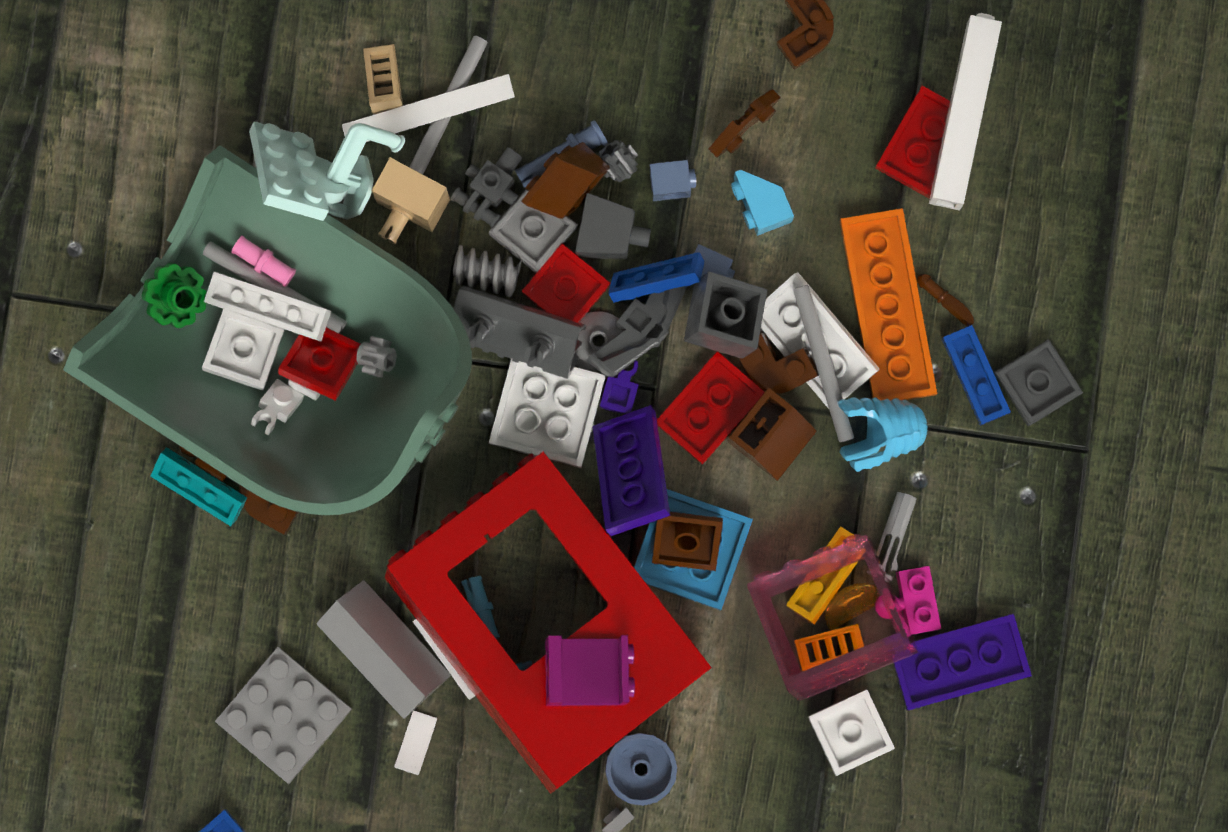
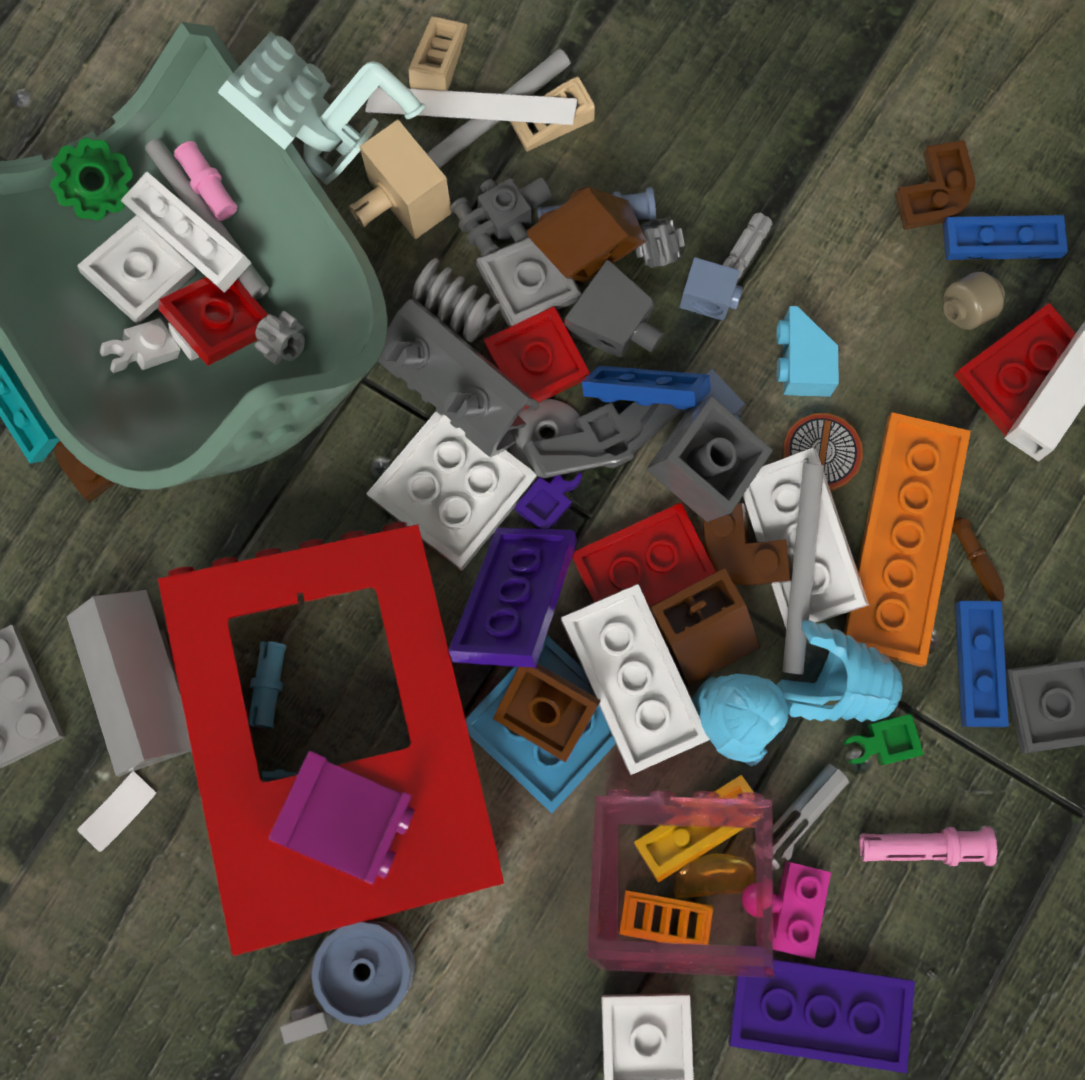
camera: 25 degrees right, 5 degrees down
reddish brown plate [708,89,781,157] -> none
none -> tan slope [510,77,595,152]
none -> white plate [561,584,710,775]
none -> medium azure hair [692,674,789,767]
none -> light grey axle [723,212,772,282]
none -> tile [781,413,863,492]
none -> green plate [842,714,924,766]
none -> bright pink pin [859,826,997,866]
none -> blue plate [943,215,1068,260]
none -> dark tan head [943,272,1005,330]

